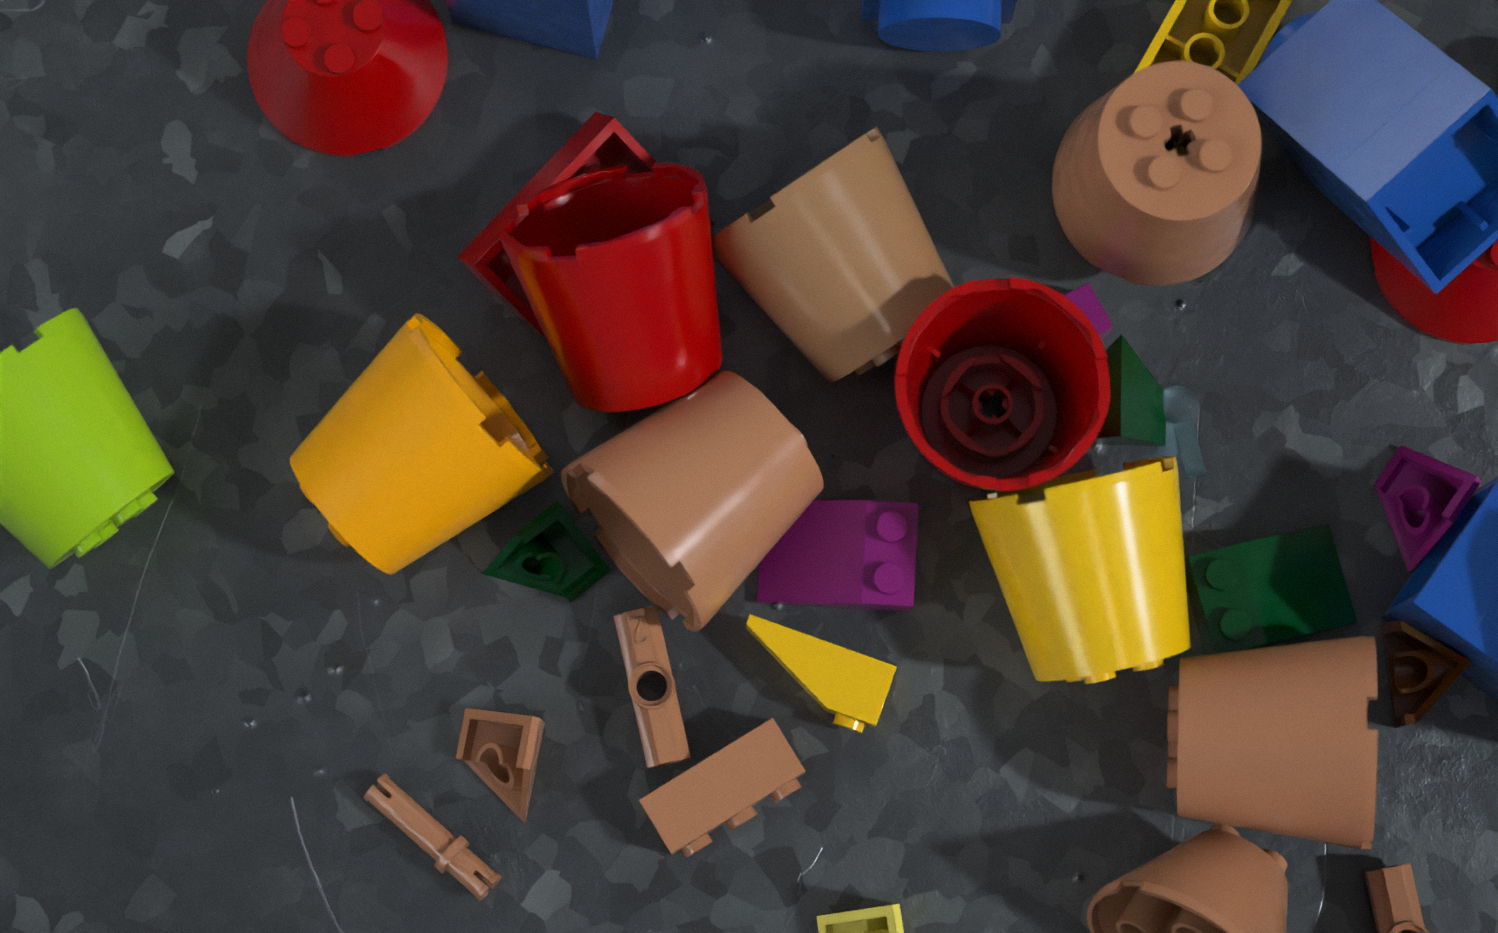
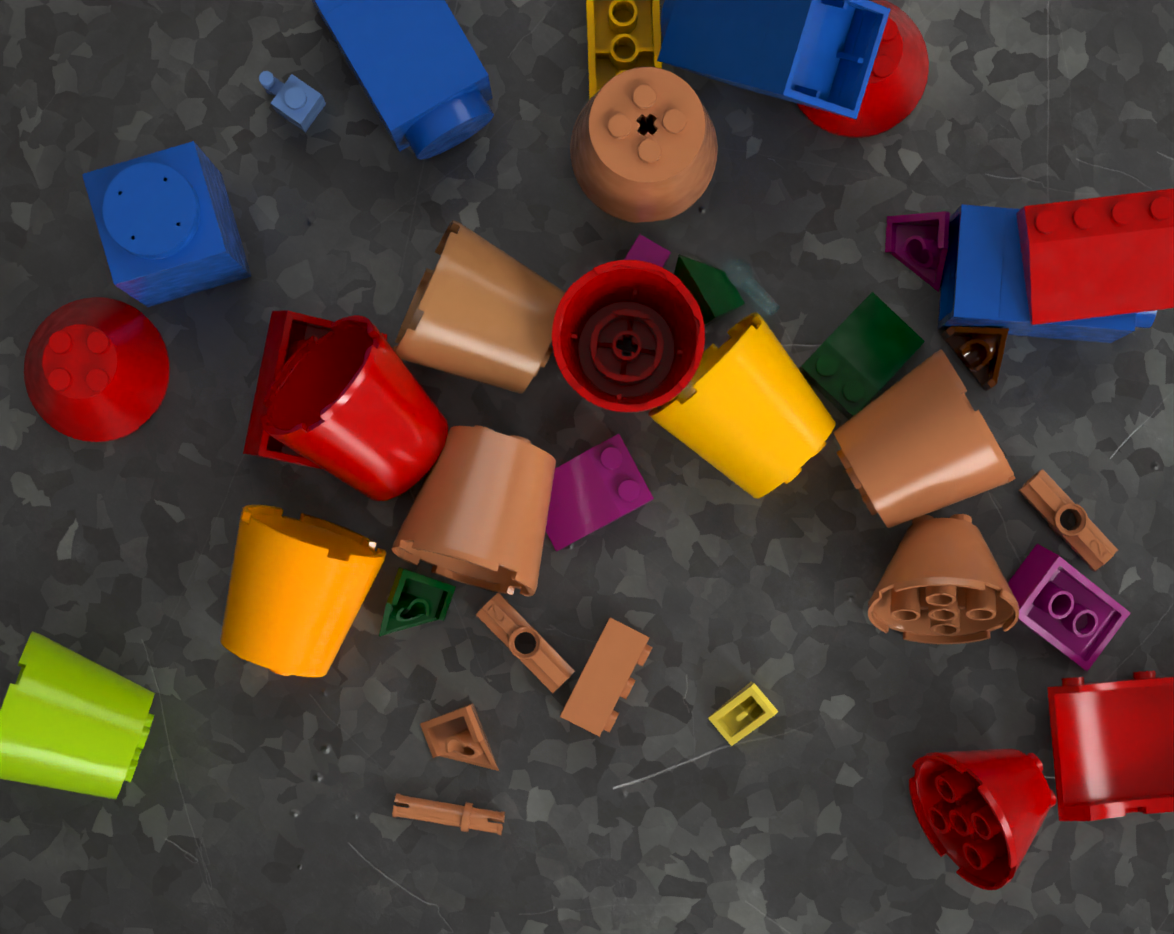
camera: 30 degrees left, 5 degrees up
yellow slope [746,614,897,734] -> none

